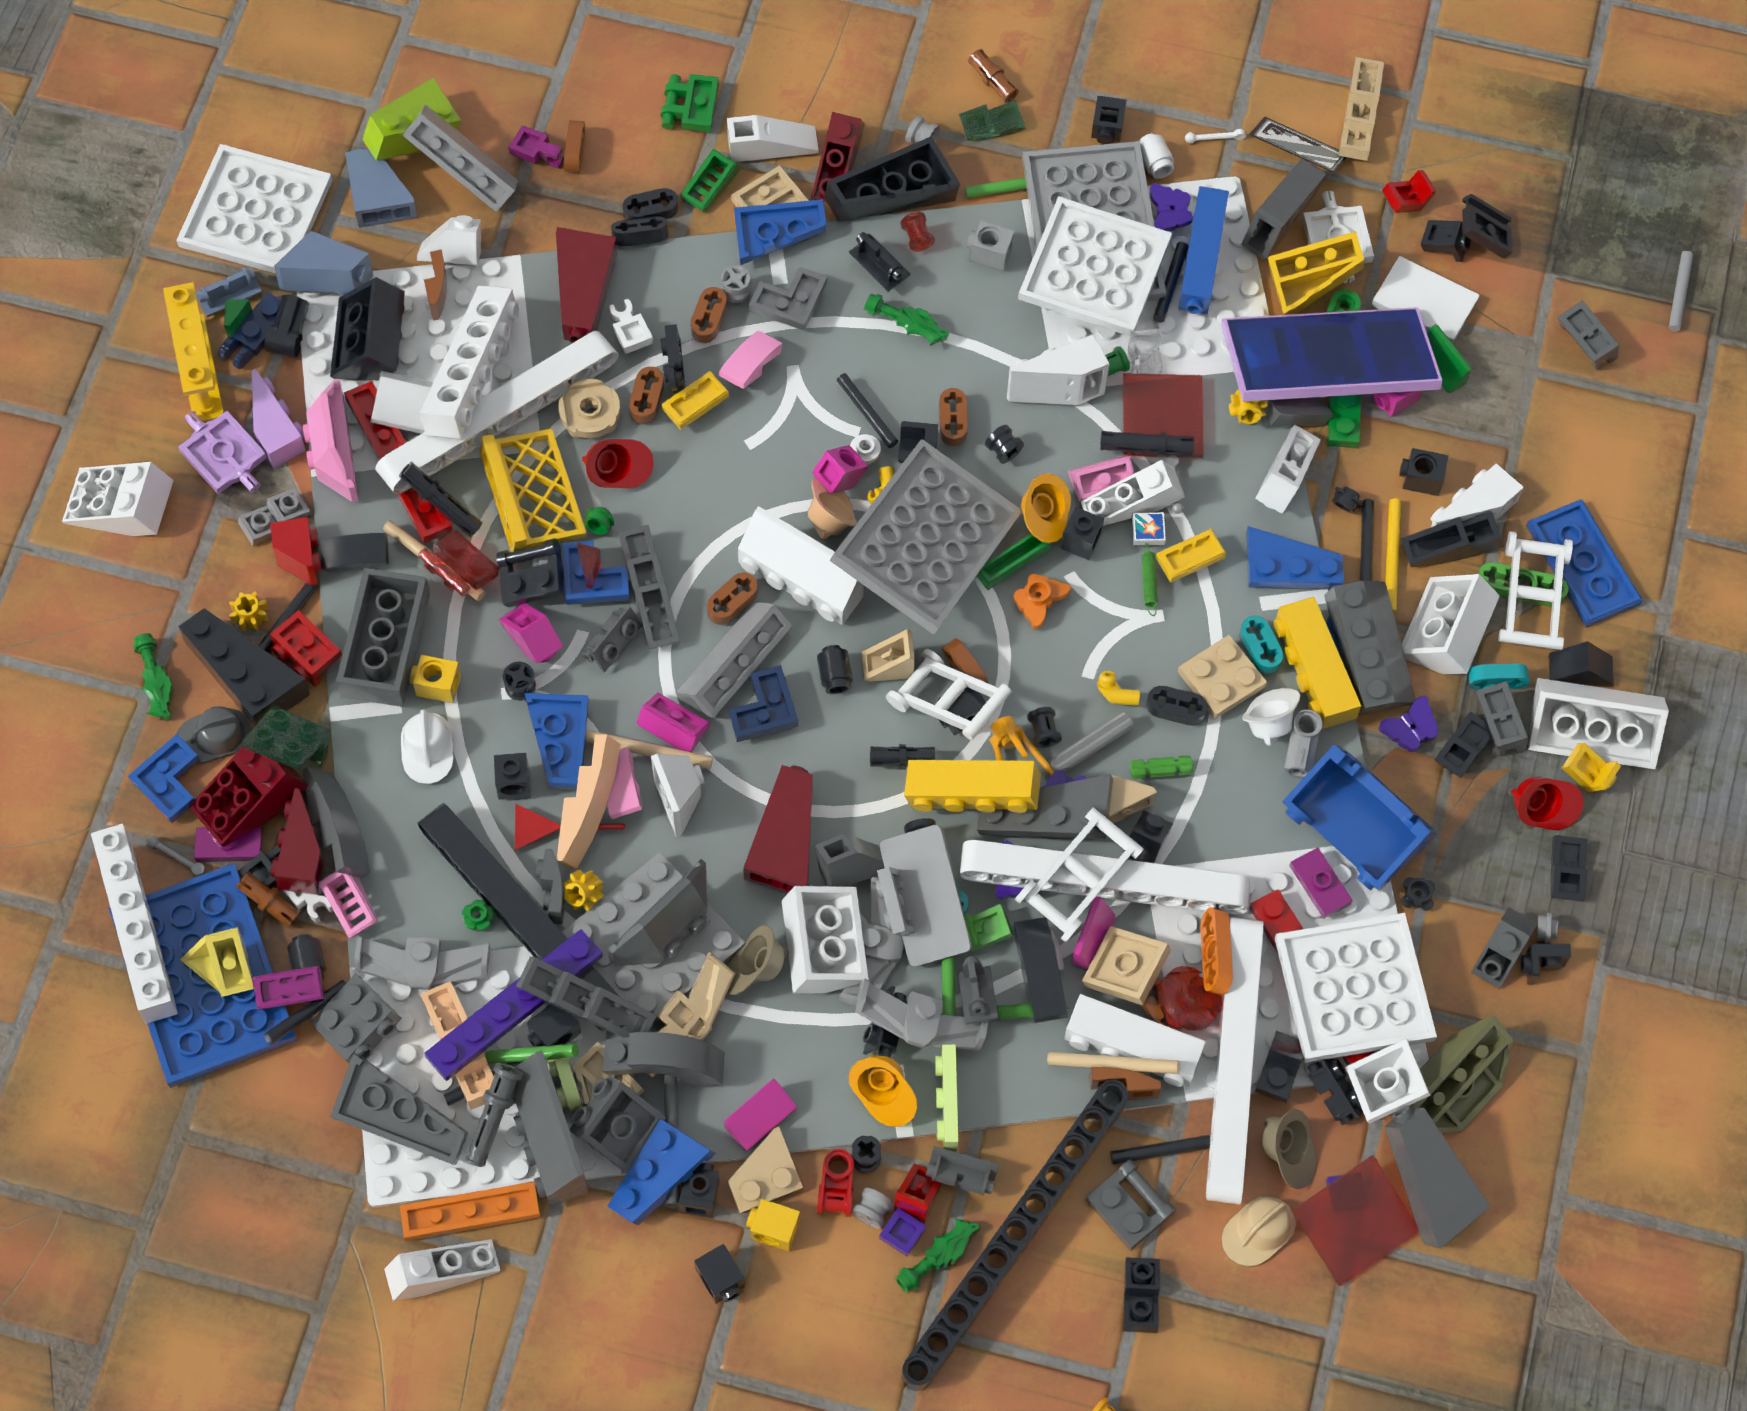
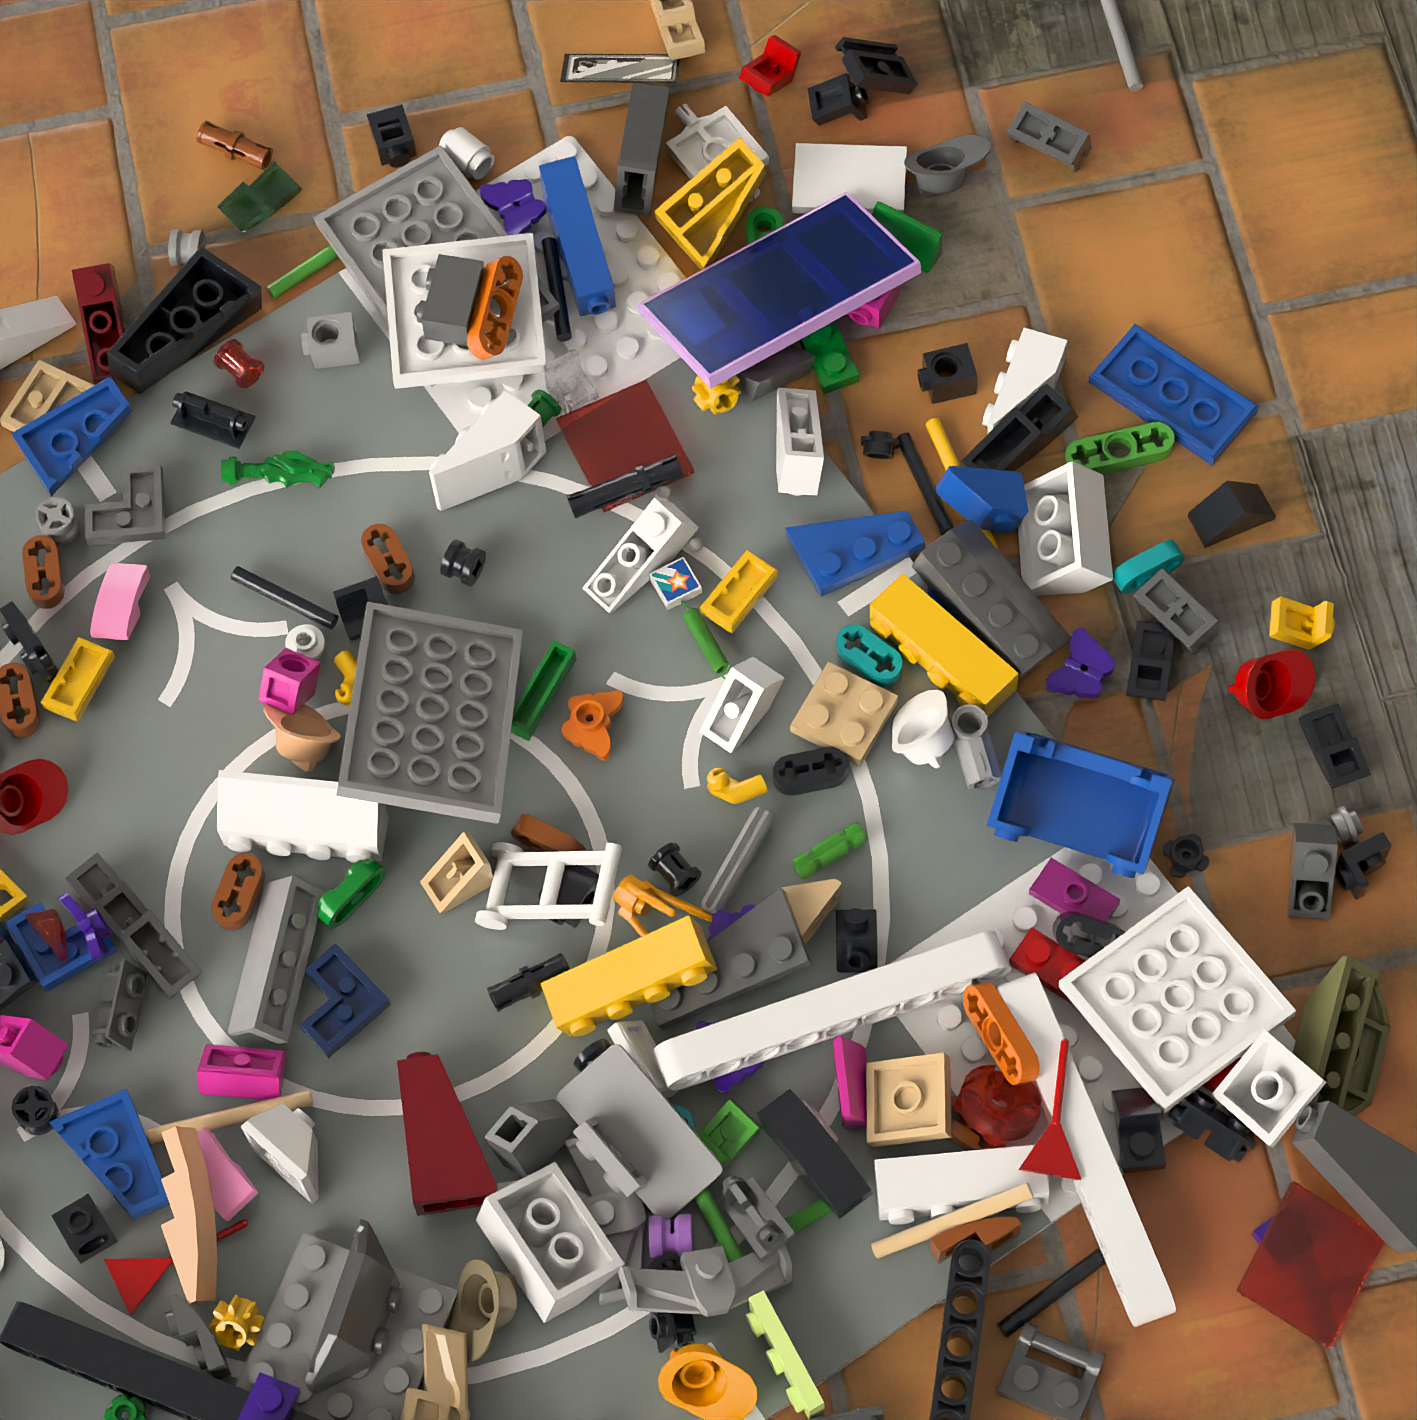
camera: 20 degrees left, 0 degrees up
green plate [585,507,615,535] -> none
black brick [817,645,853,694] -> none
white piece [1015,807,1144,942] -> none
light orange piece [1021,473,1071,543] -> none
black brick [1061,507,1104,560] -> none
bright pink slope [1068,455,1135,501] -> none
white hinge [1185,129,1246,144] -> none
tan piece [1221,1196,1296,1267] -> none
dark tan piece [1262,1109,1316,1189] -> none
white piece [1498,531,1573,650] -> none
white slope [1528,678,1669,769] -> none
none -> dark purple animal [57,893,112,961]
none -> green plate [318,858,386,929]
none -> dark grey brick [417,254,485,346]
none -> orange beam [467,256,523,360]
none -> white tile [607,1020,679,1098]
none -> medium lavender wheel [649,1214,693,1258]
none -> white slope [700,657,785,753]
none -> dark grey piece [904,135,991,198]
none -> blue slope [936,466,1029,533]
none -> red piece [1018,1039,1082,1181]
none -> black beam [1052,911,1125,958]

